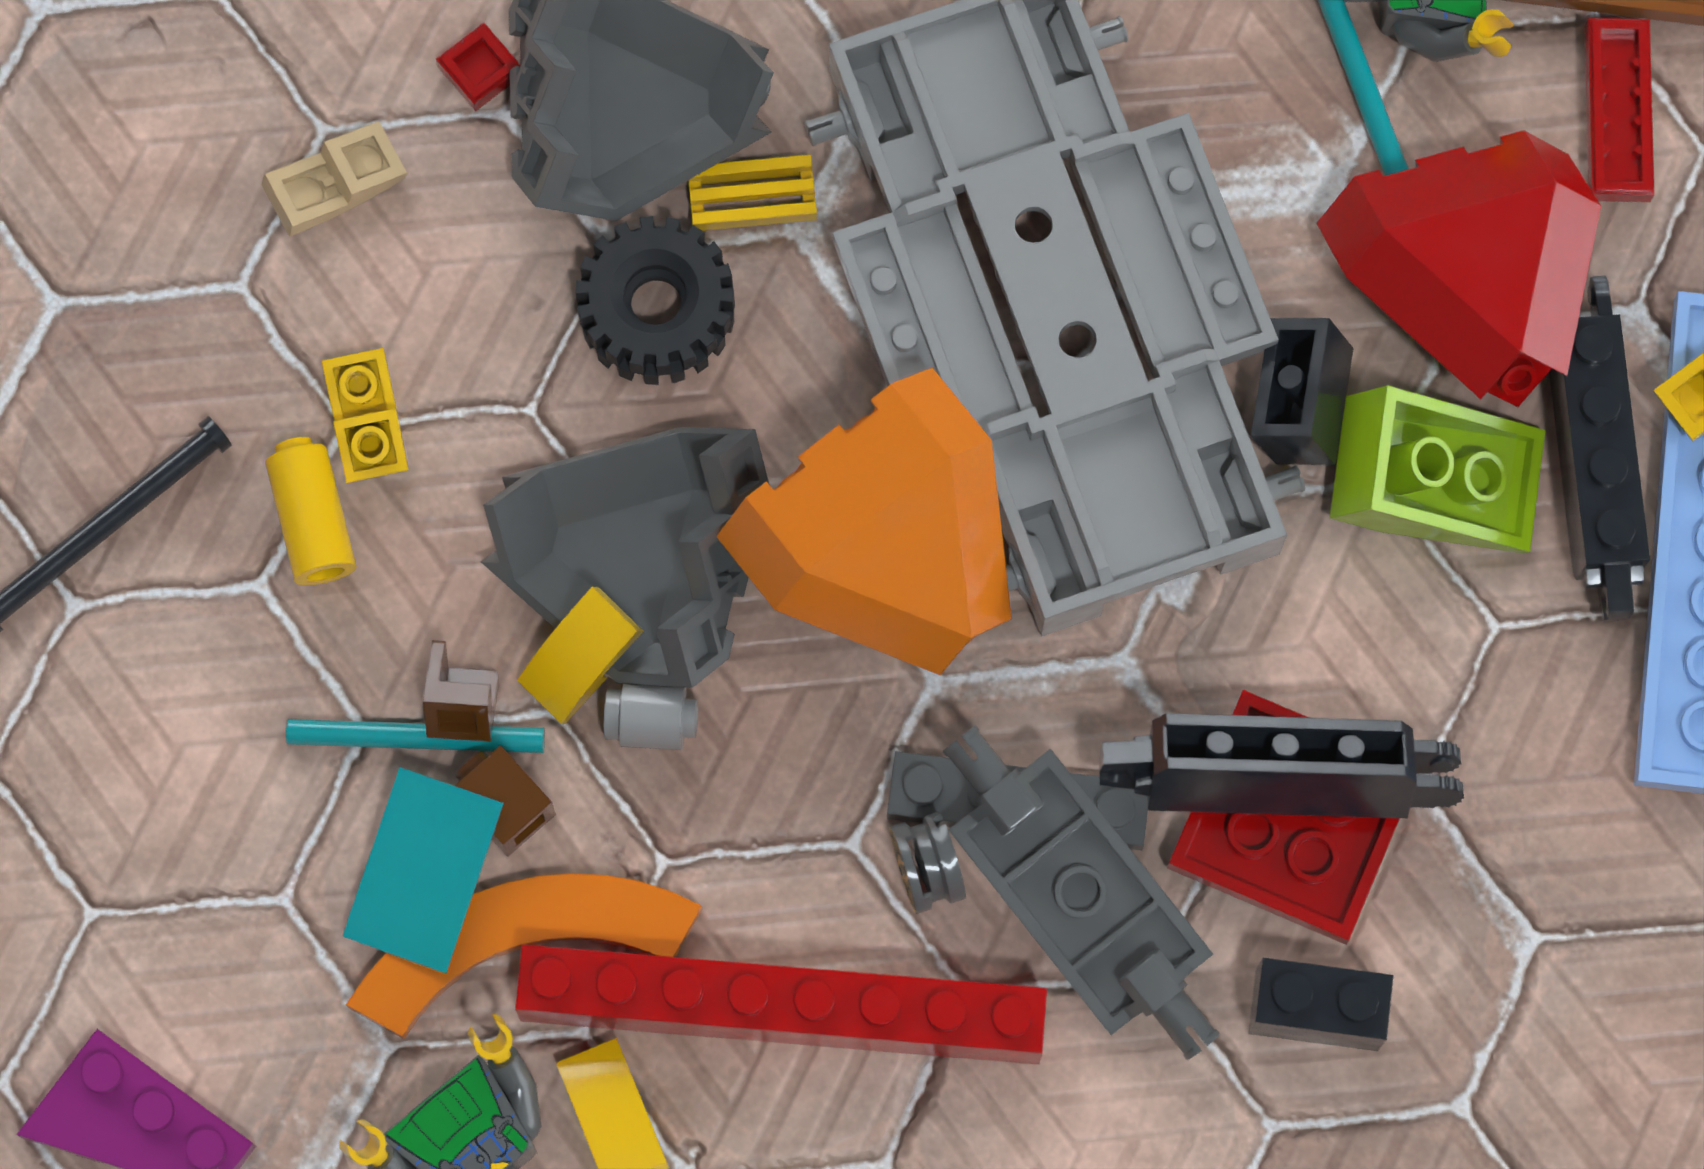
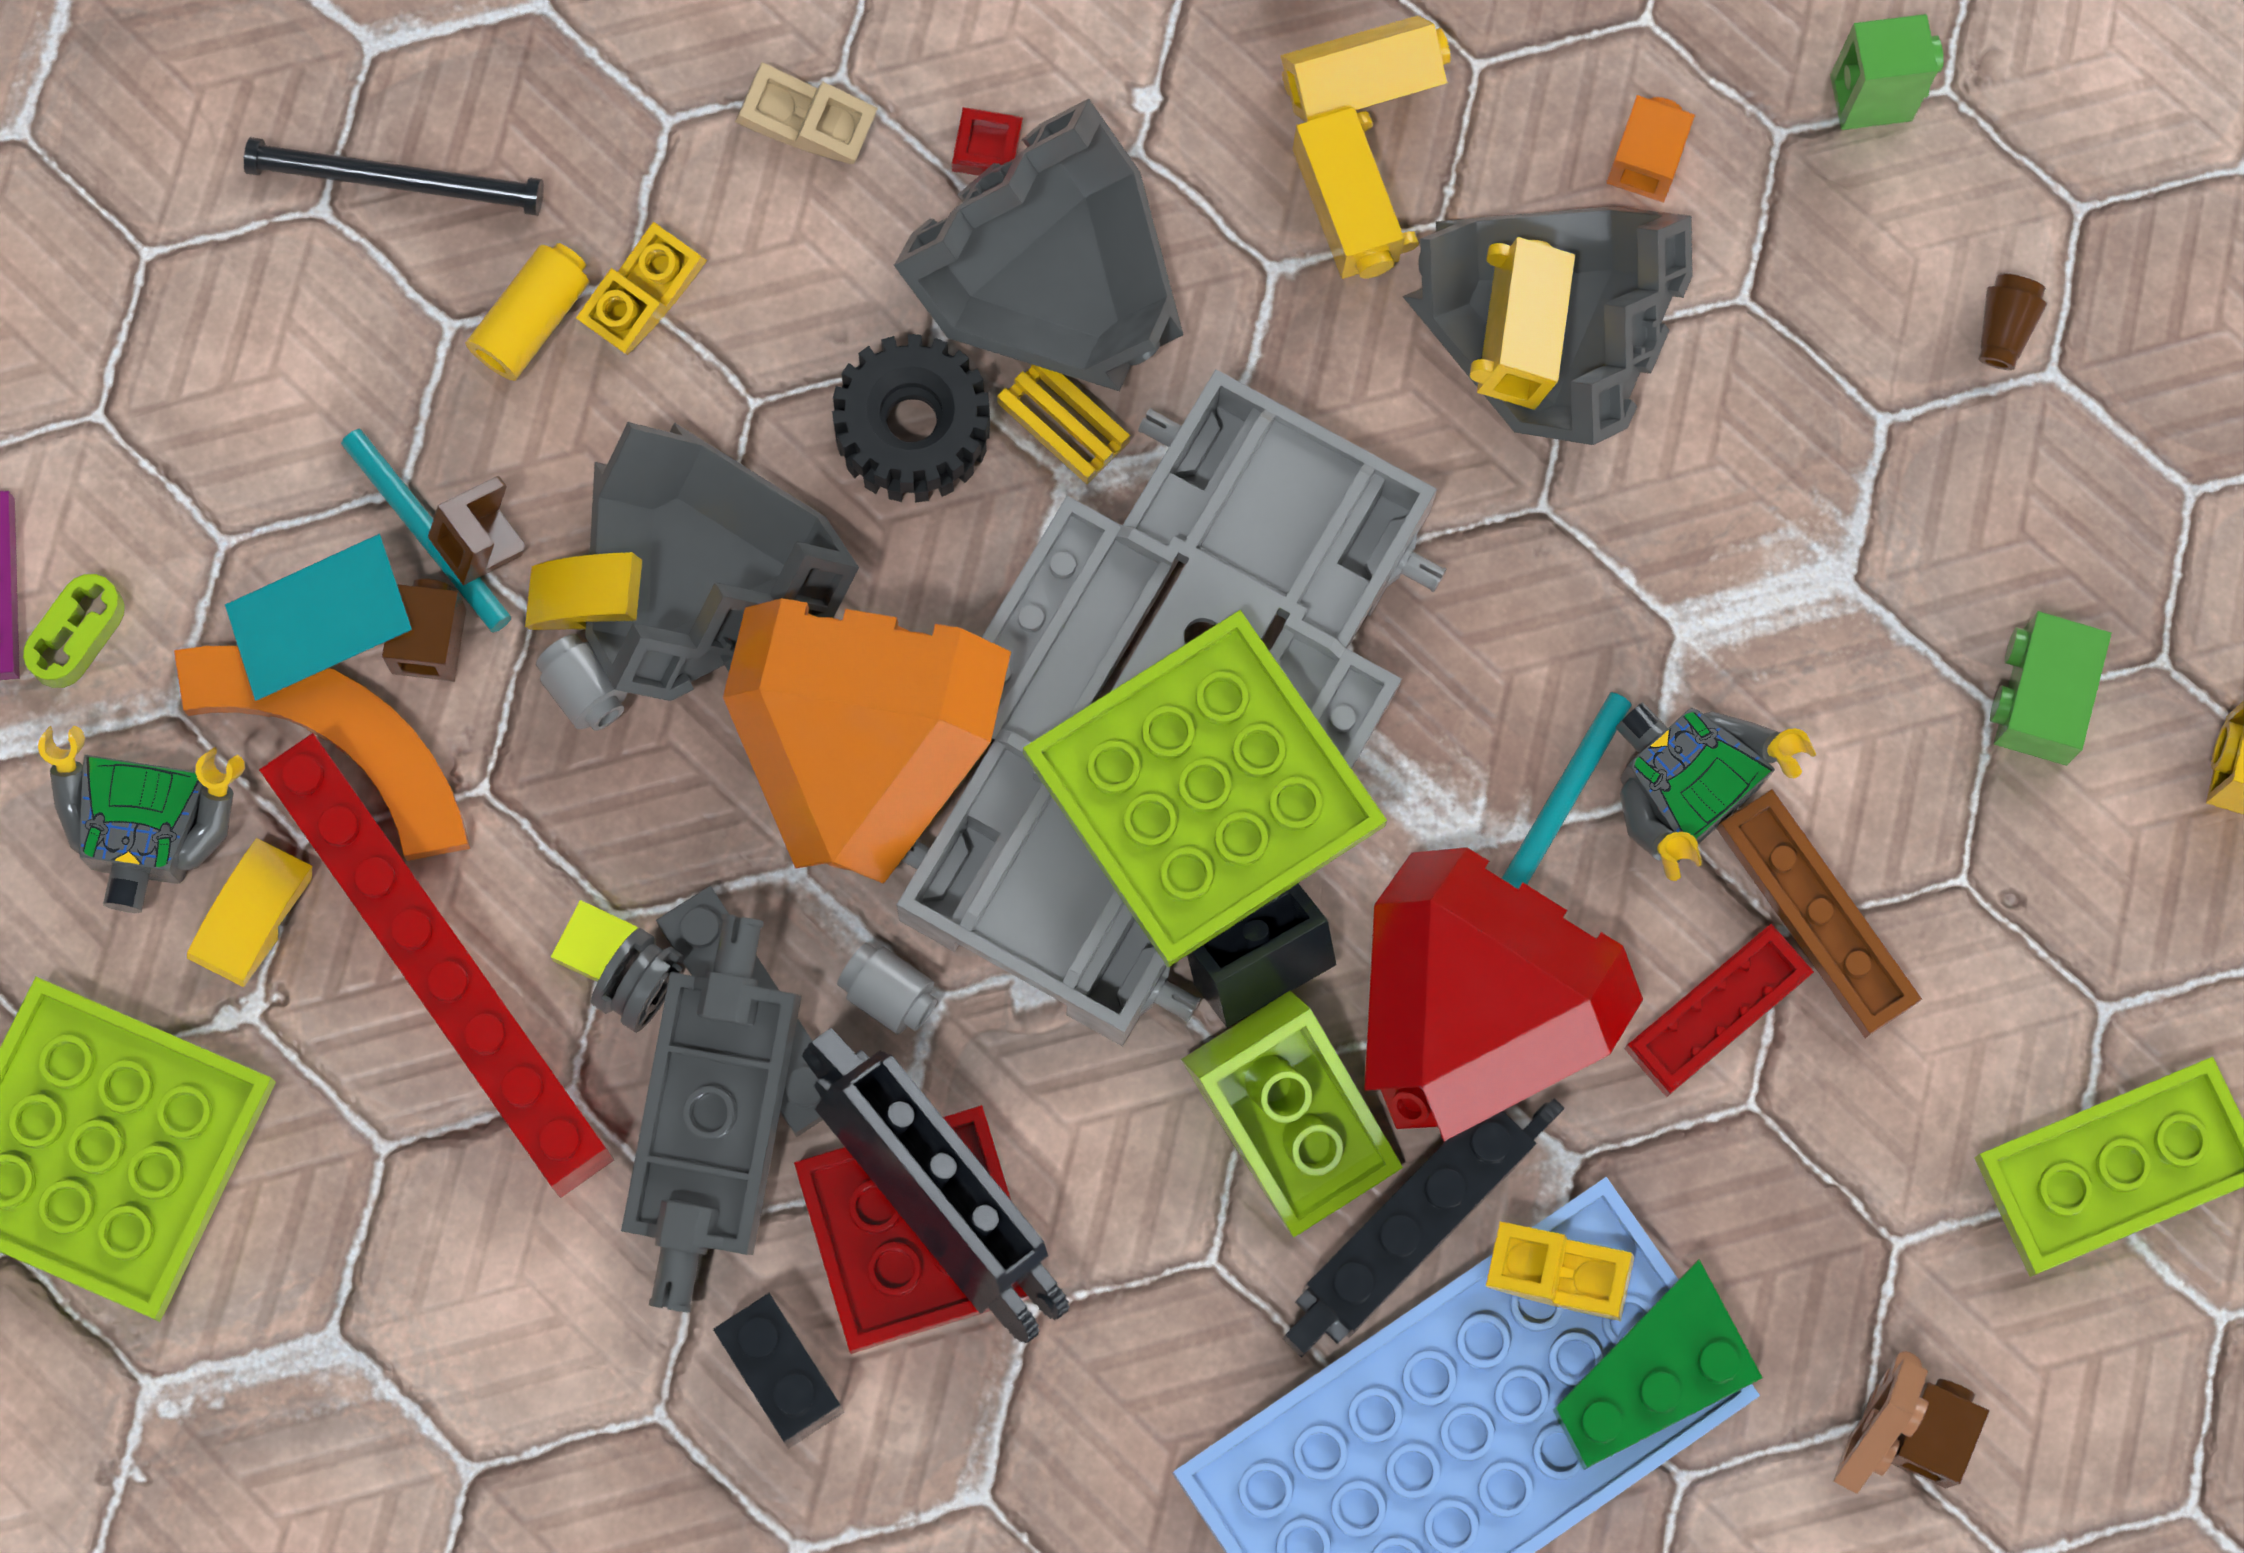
camera: 45 degrees right, 0 degrees up
none -> lime beam [23,574,125,688]
none -> neon yellow tile [551,900,639,982]
none -> light grey brick [837,943,937,1035]
none -> lime plate [1023,610,1387,968]

